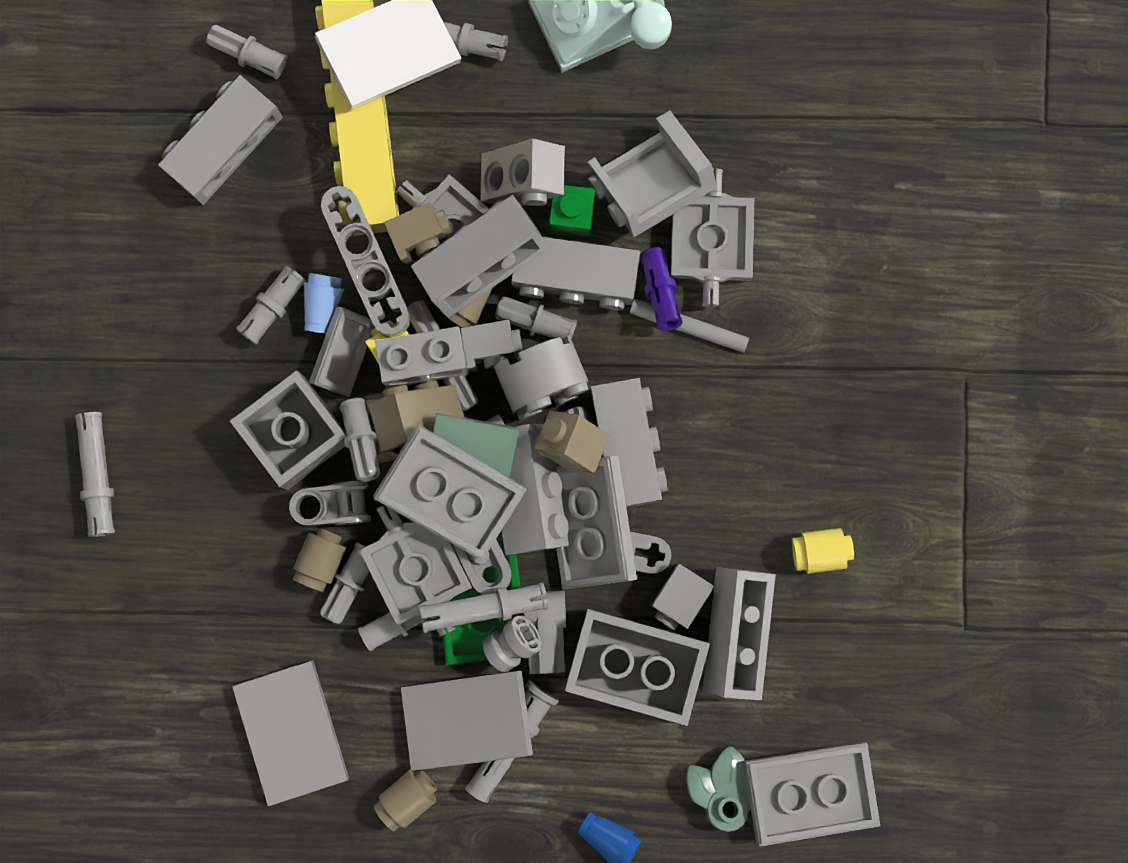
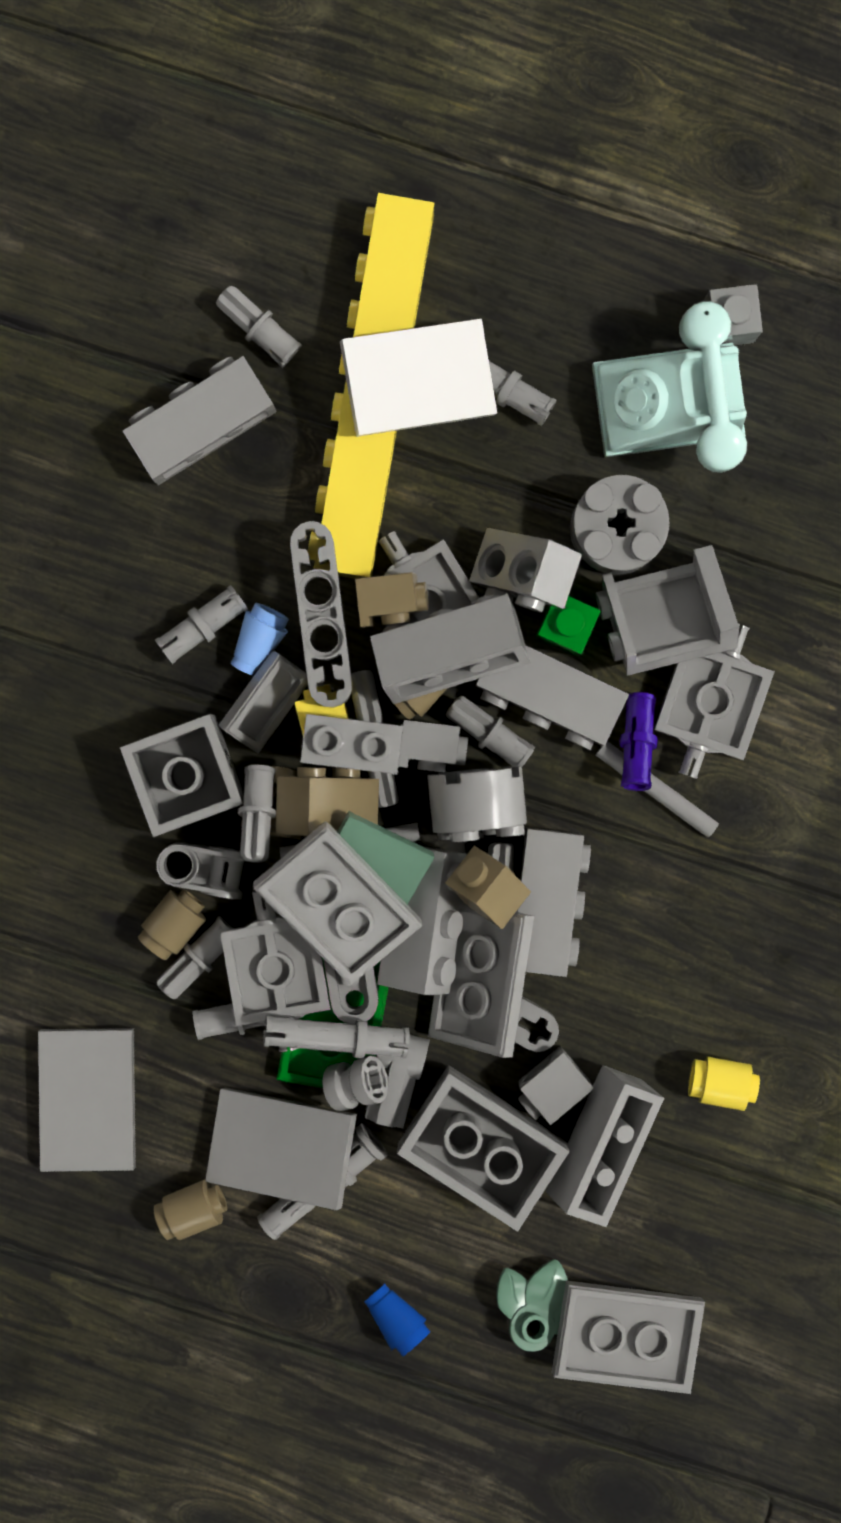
camera: 10 degrees right, 5 degrees up
none -> light grey brick [570,475,670,575]

